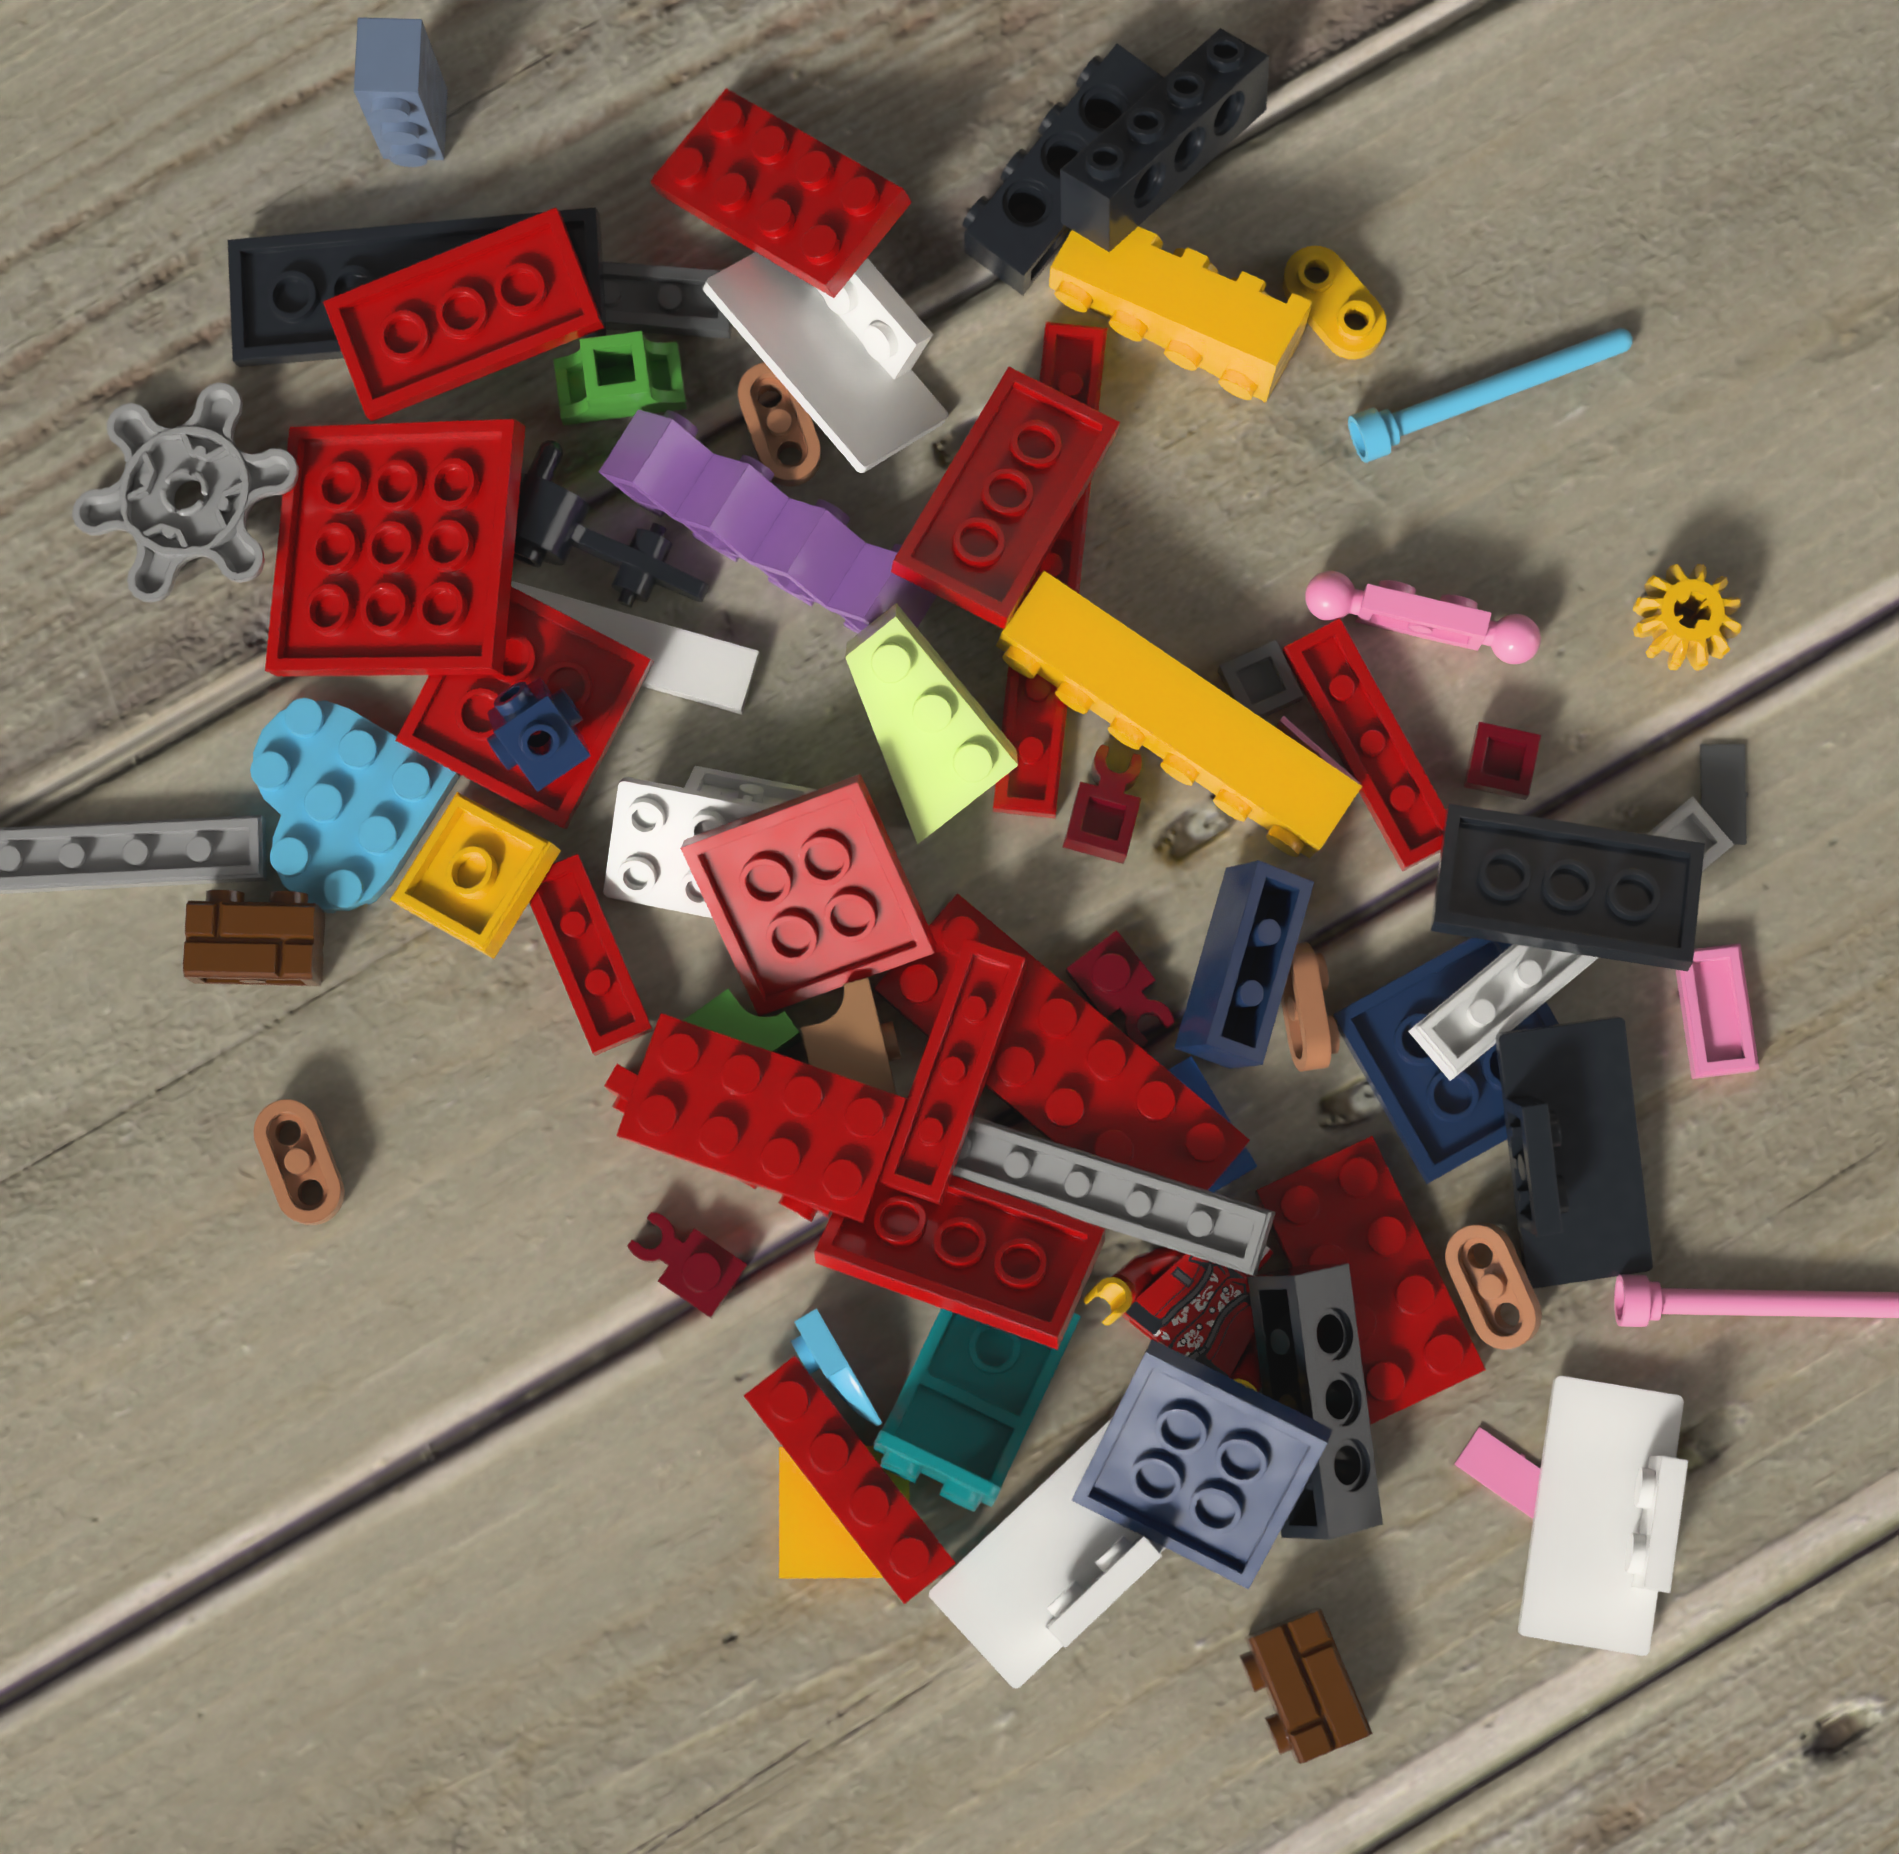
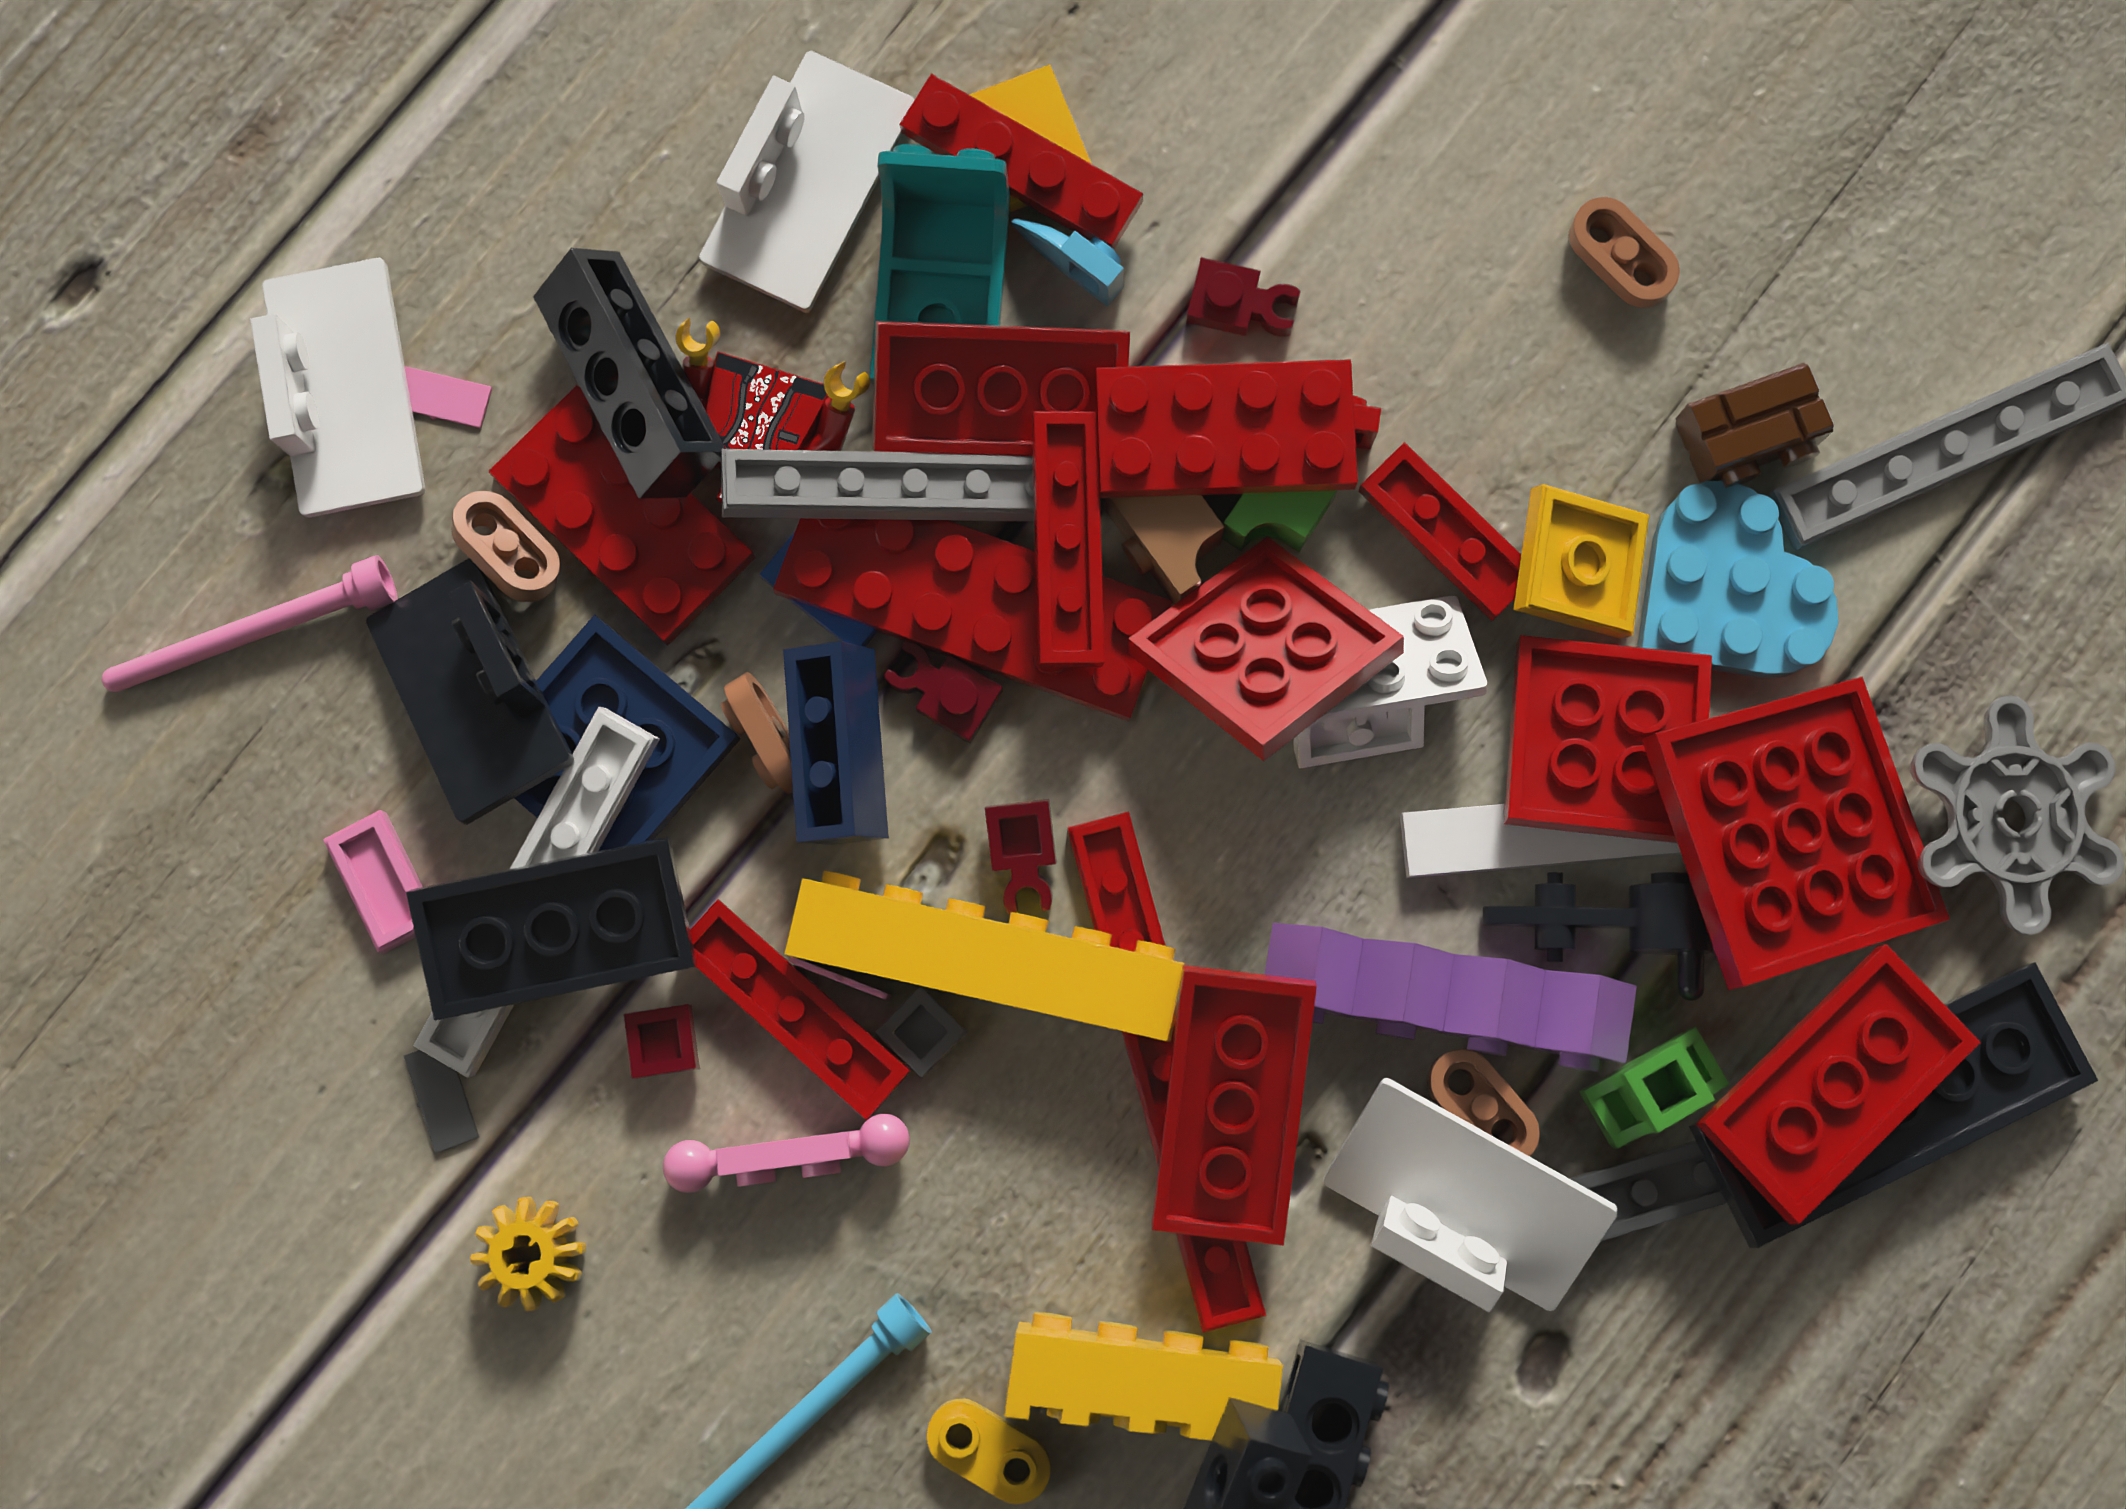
camera: 160 degrees right, 0 degrees up
sand blue brick [354,17,448,167] -> none
dark blue brick [487,677,591,792] -> none
red plate [650,88,912,298] -> none
yellowish green wedge [845,603,1018,845] -> none
plate [1071,1339,1333,1589] -> none
reddish brown brick [1239,1607,1373,1764] -> none

